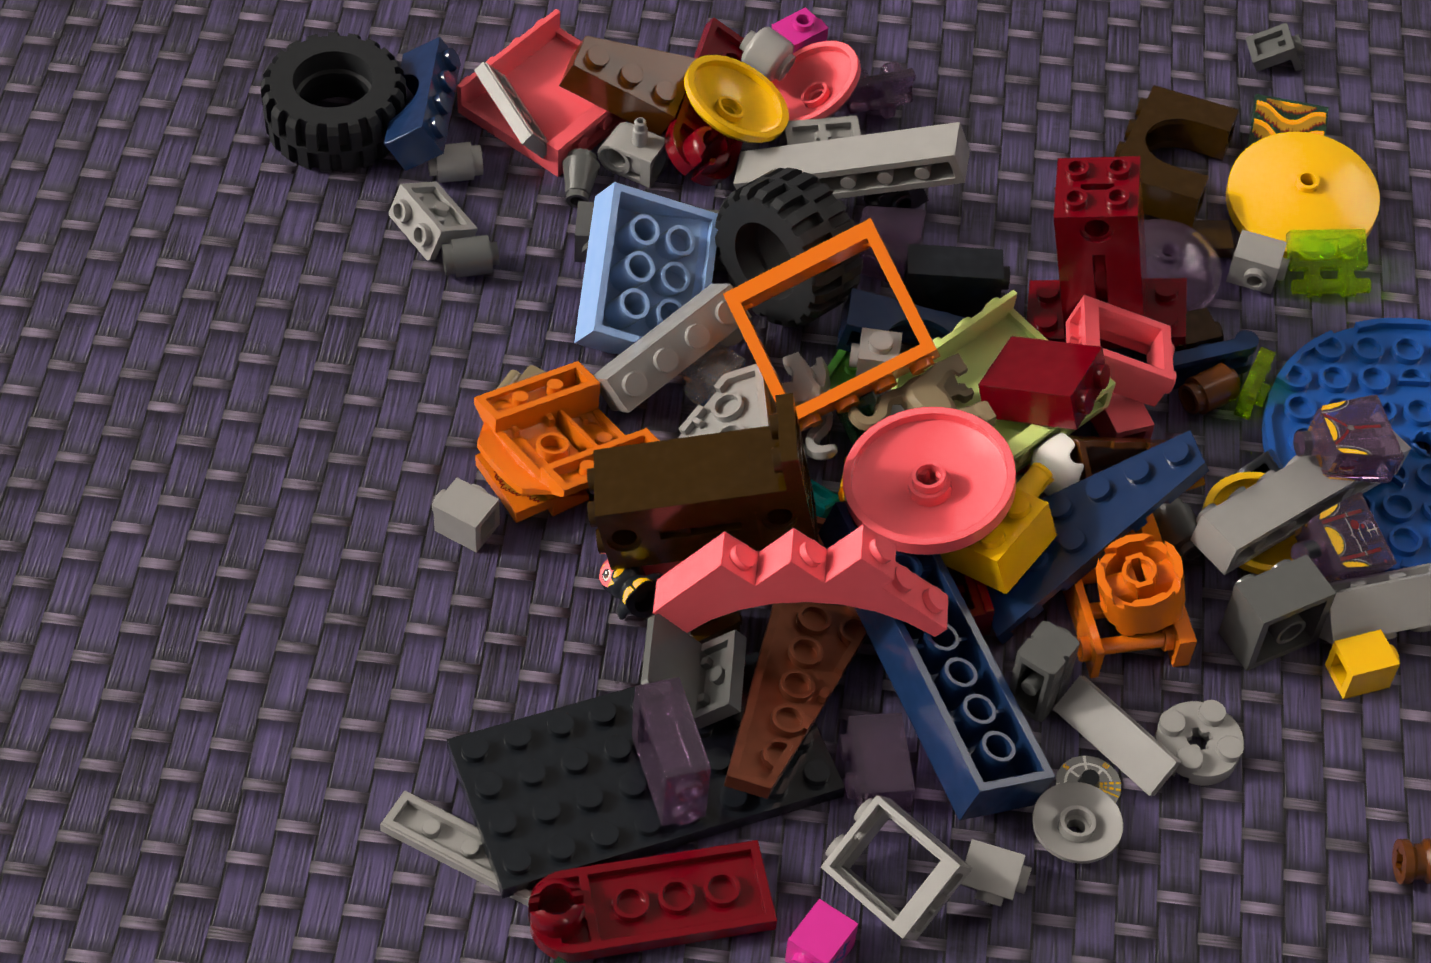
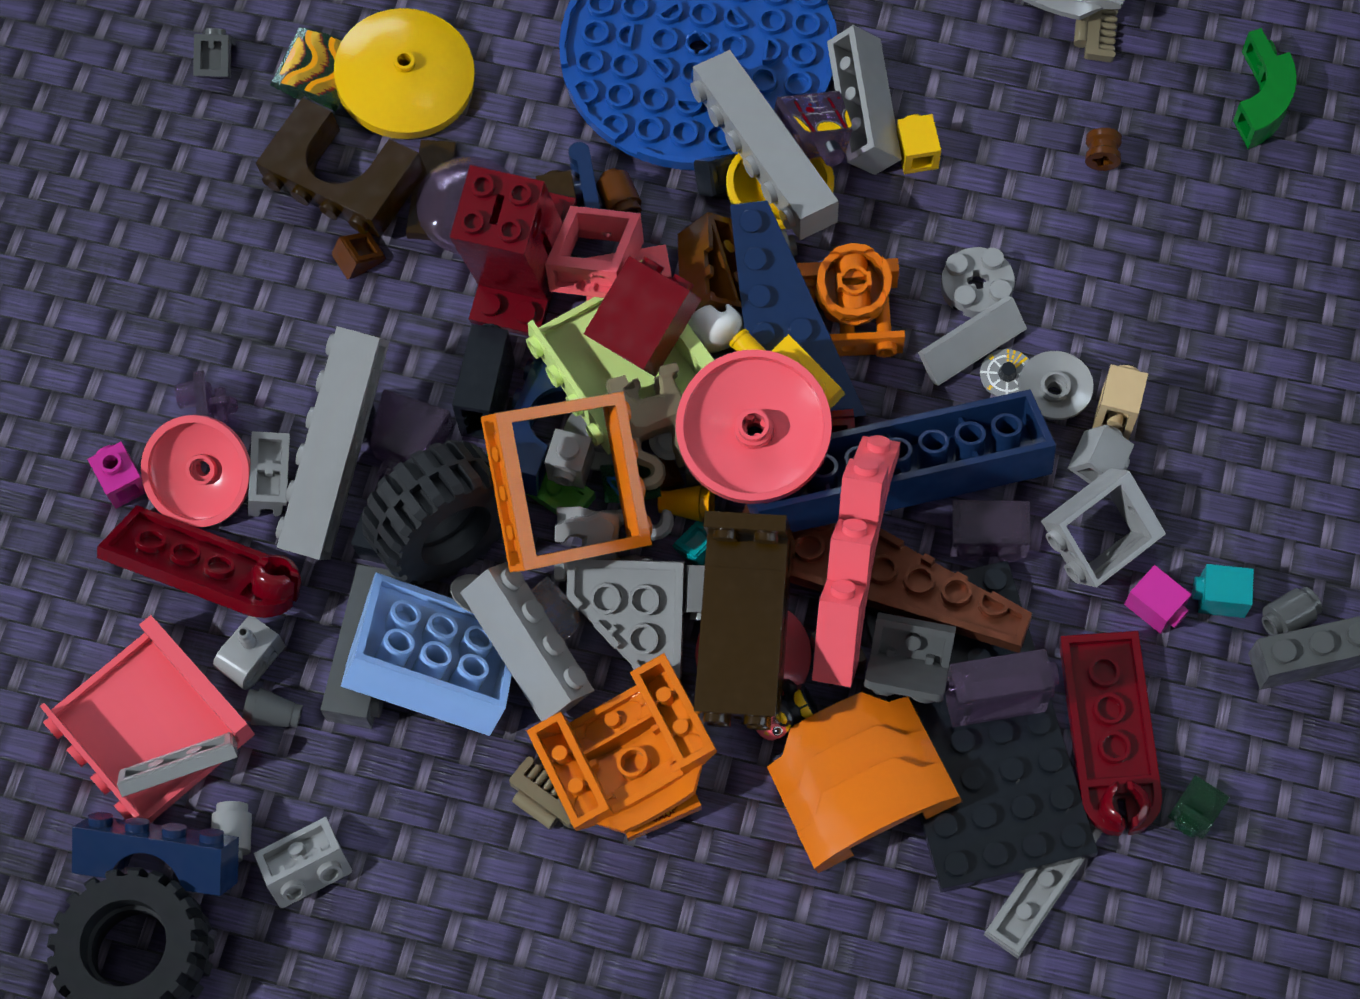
camera: 75 degrees left, 15 degrees up
light grey brick [432,478,500,553] -> none
dark grey brick [441,235,500,278] -> none
reddish brown wedge [559,36,697,136] -> none
yellow dish [684,55,789,143] -> none
light grey head [739,27,796,81] -> none
dark grey brick [1009,621,1080,722] -> none
dark grey brick [1218,555,1336,671] -> none
light grey brick [1226,229,1290,294] -> none
clear neon green plate [1234,347,1276,420] -> none
clear neon green plate [1286,229,1371,298] -> none
clear purple torso [1293,395,1404,483] -> none
none -> orange slope [767,692,962,873]
none -> tan brick [1092,364,1148,440]

